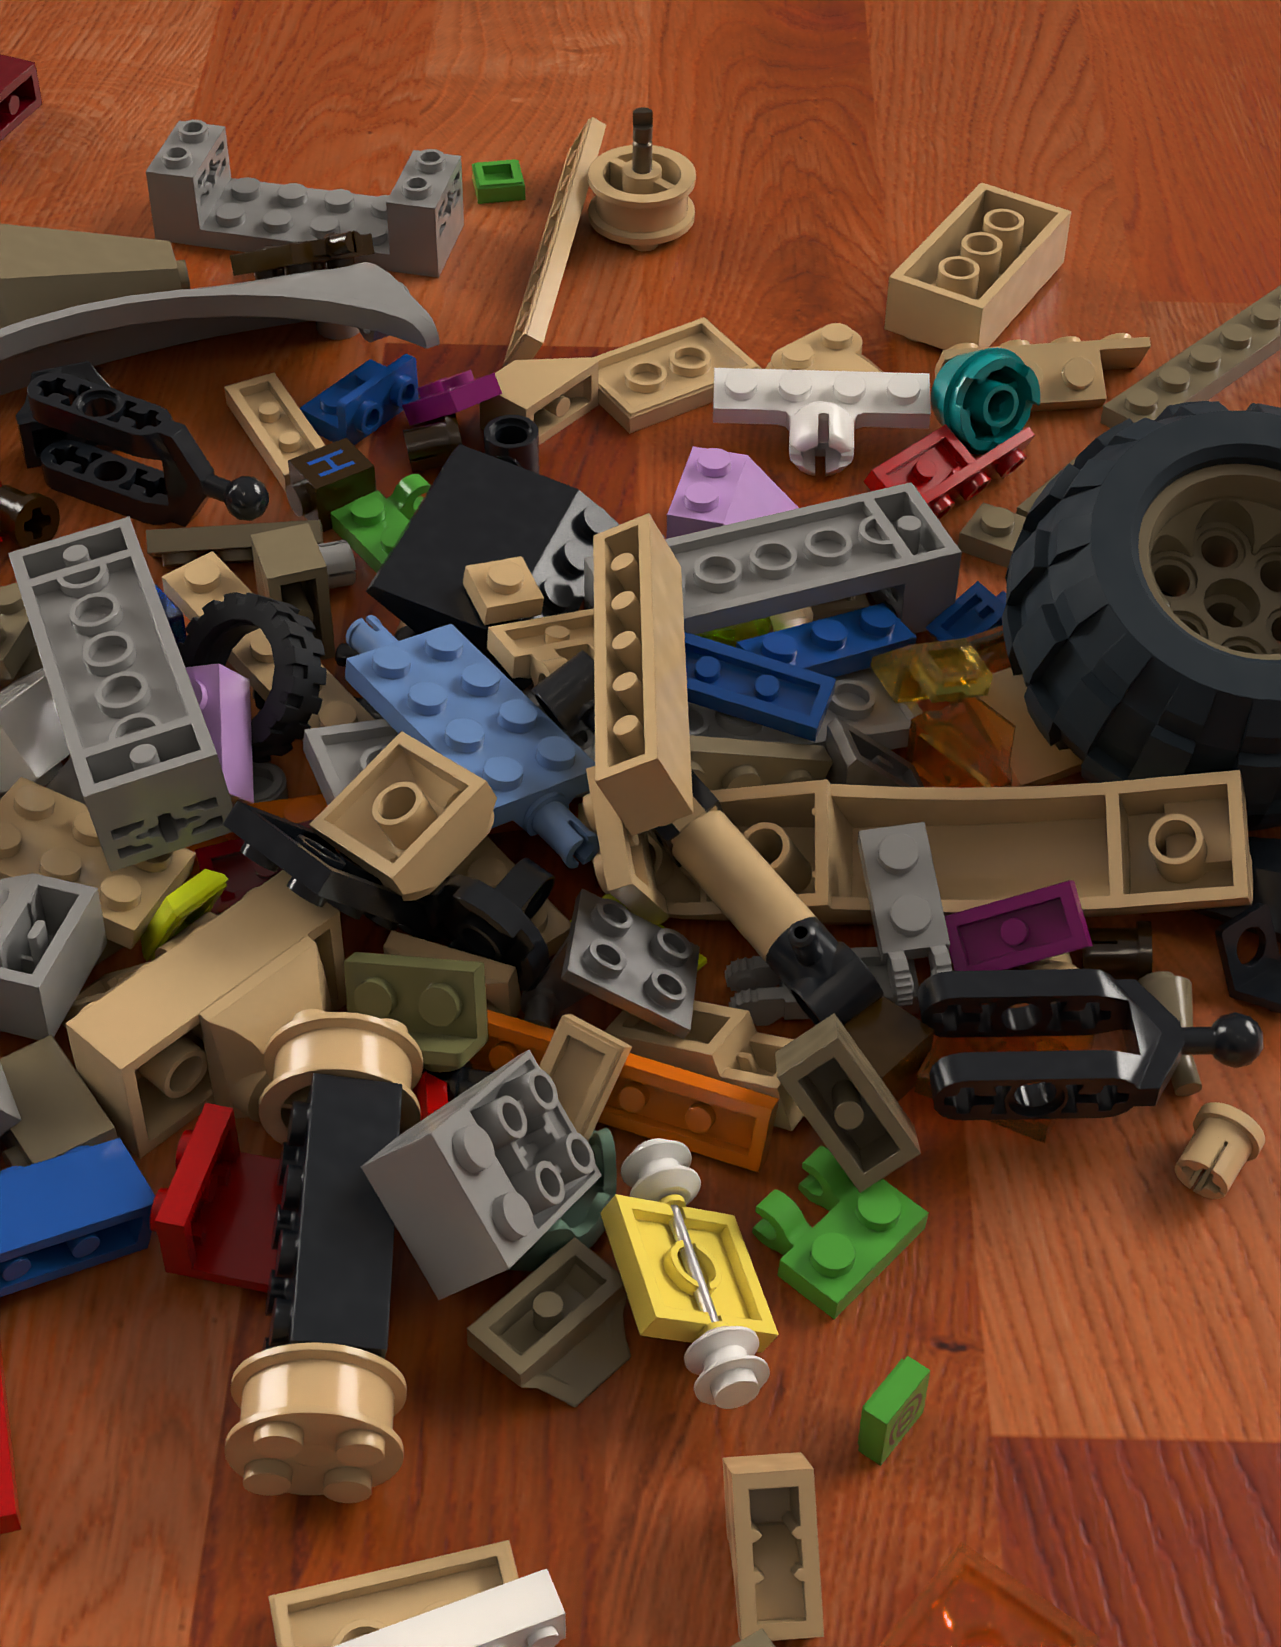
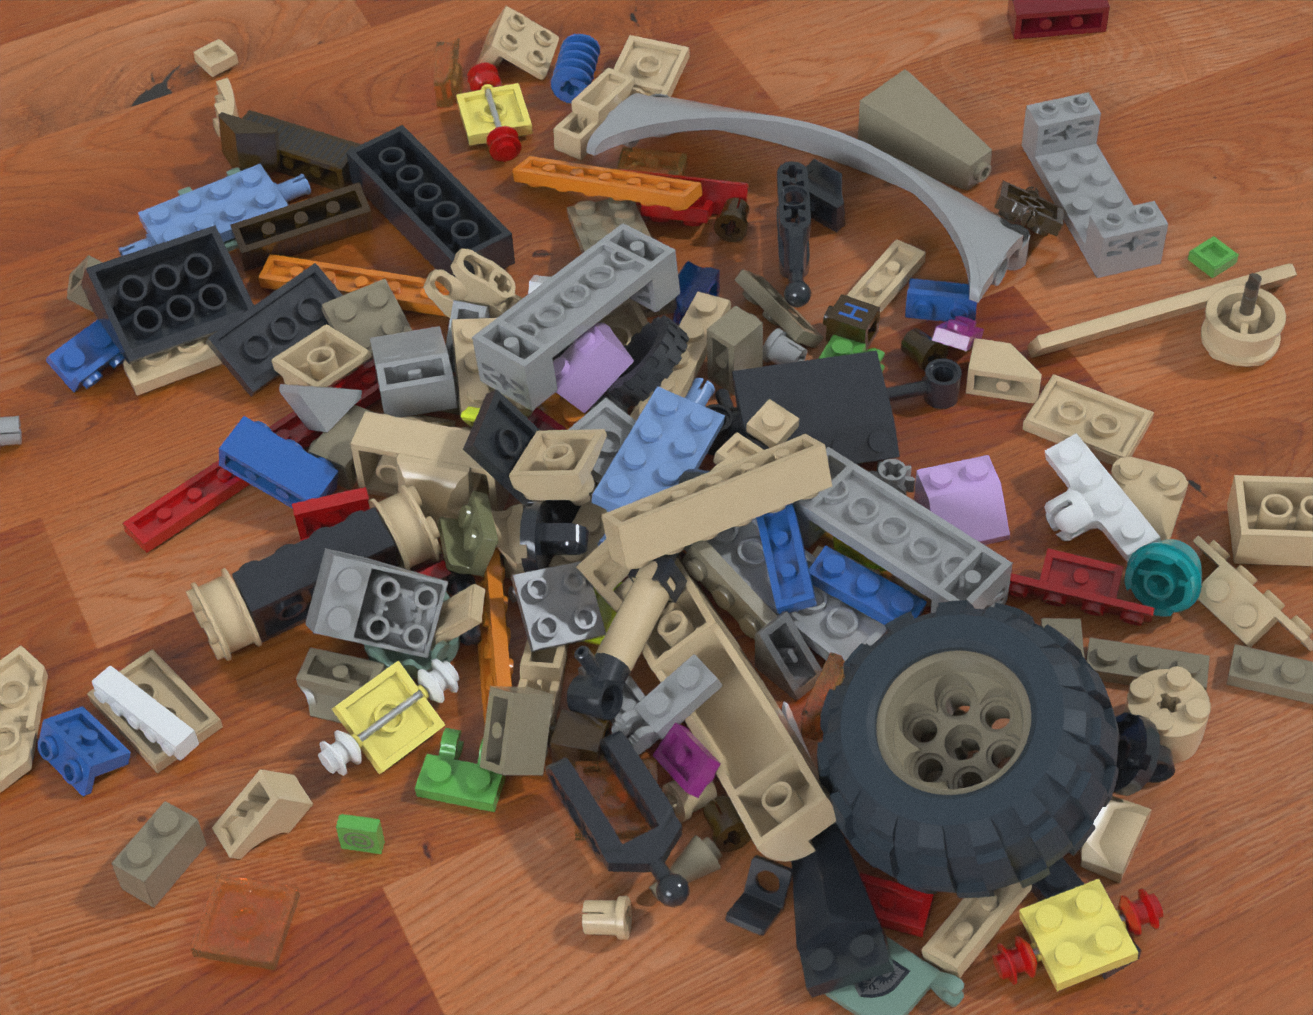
camera: 65 degrees right, 5 degrees up
clear yellow slope [870,638,993,703] -> none

